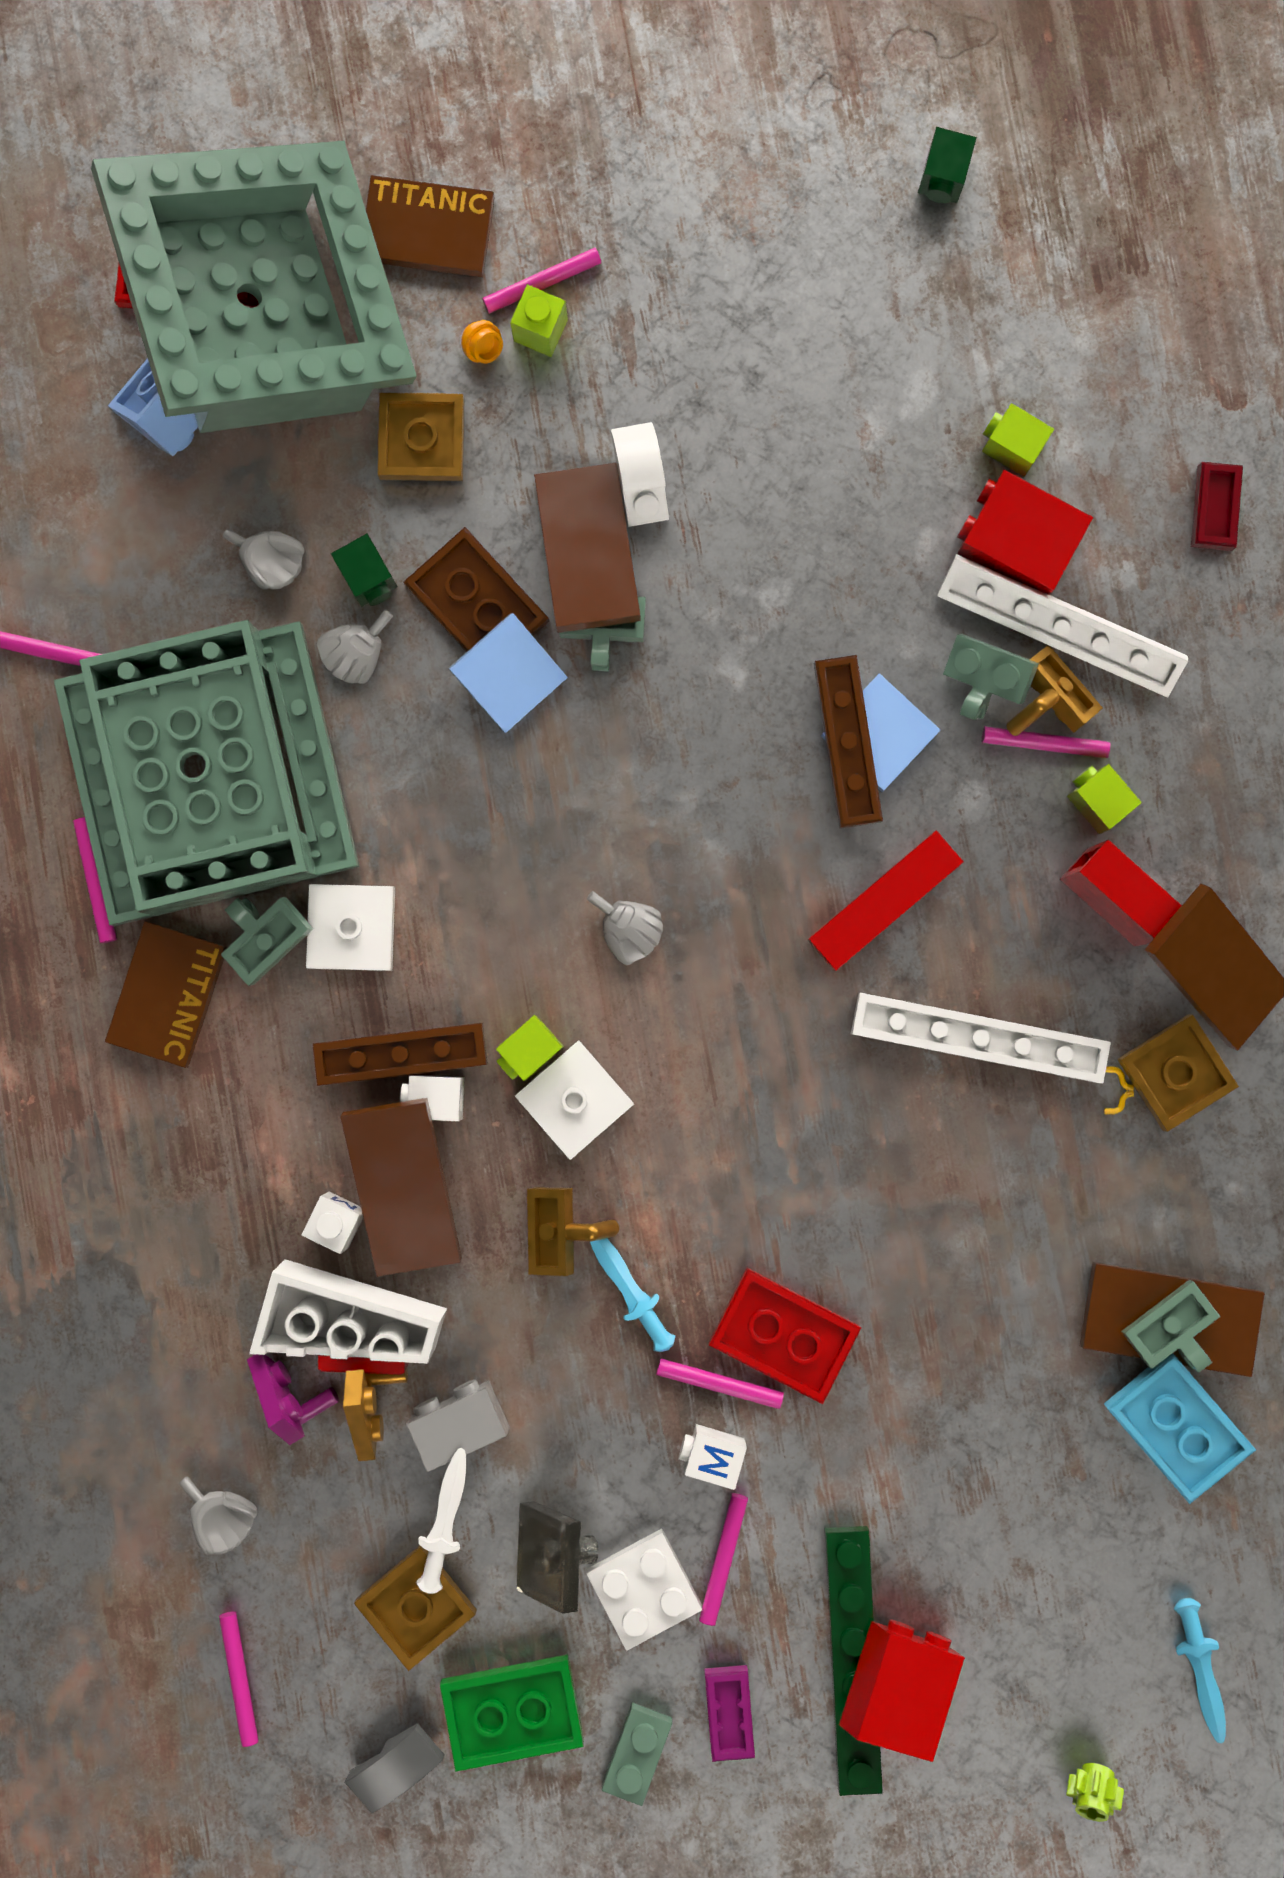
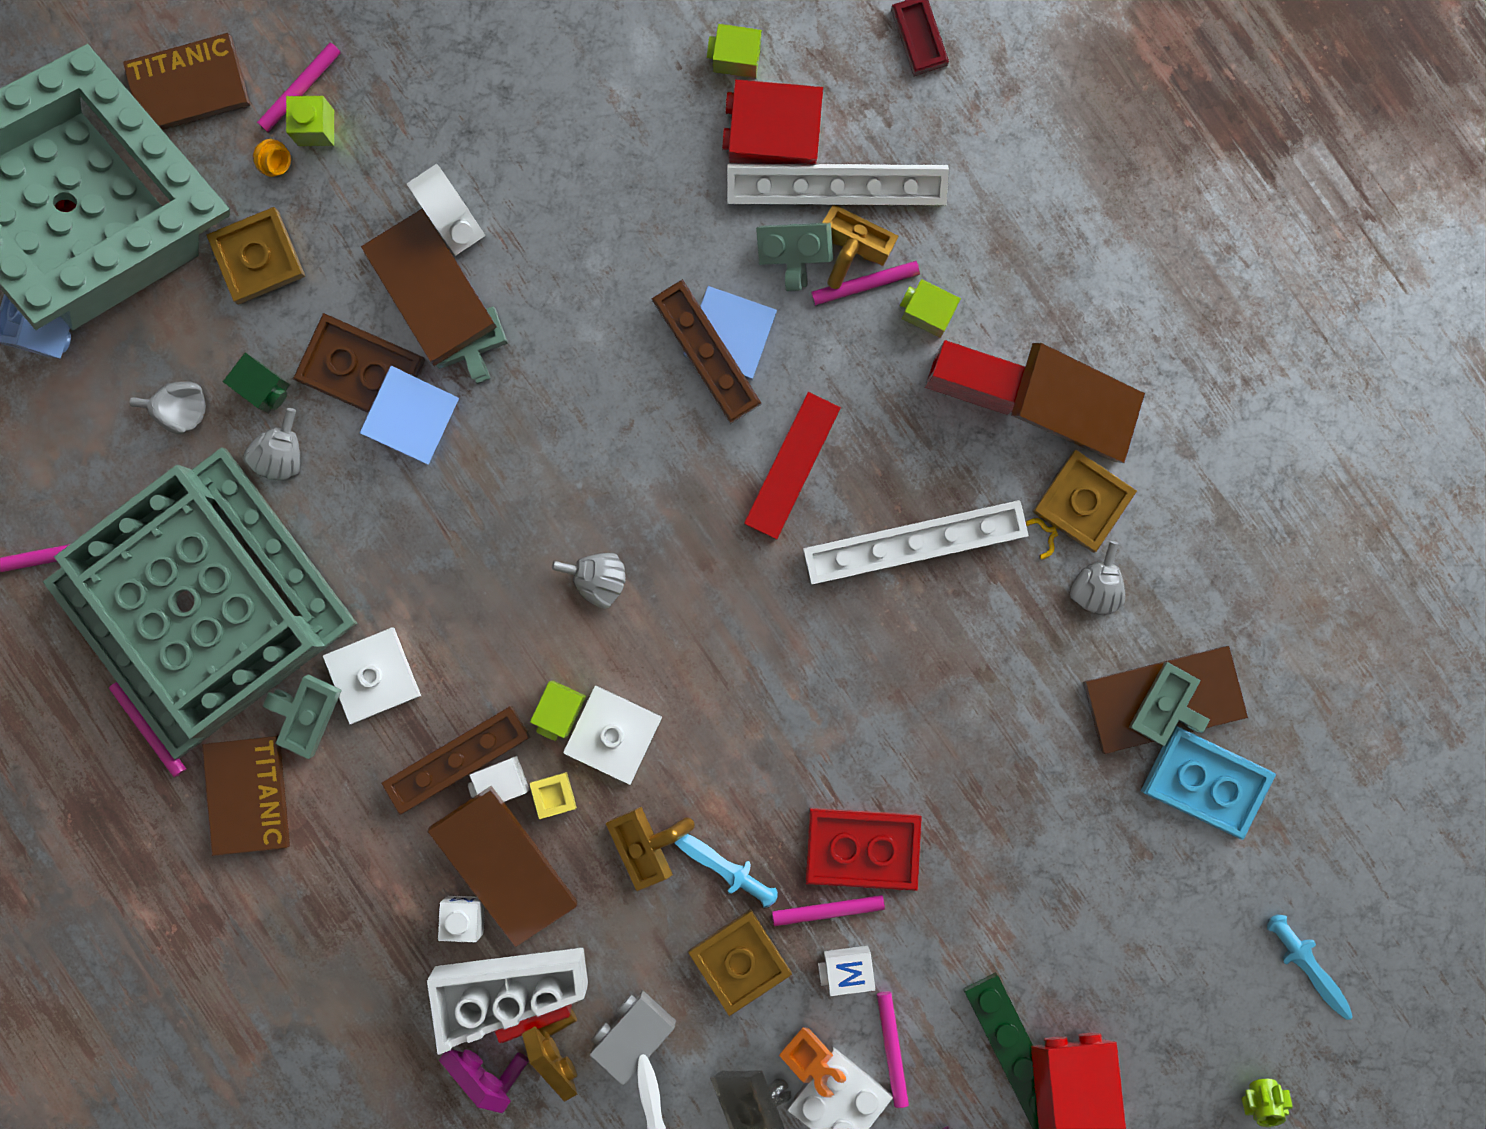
camera: 25 degrees left, 0 degrees up
none -> light yellow plate [529,772,577,819]
none -> pearl gold plate [688,909,792,1016]
none -> orange plate [779,1027,847,1098]
none -> light grey piece [1070,541,1125,615]

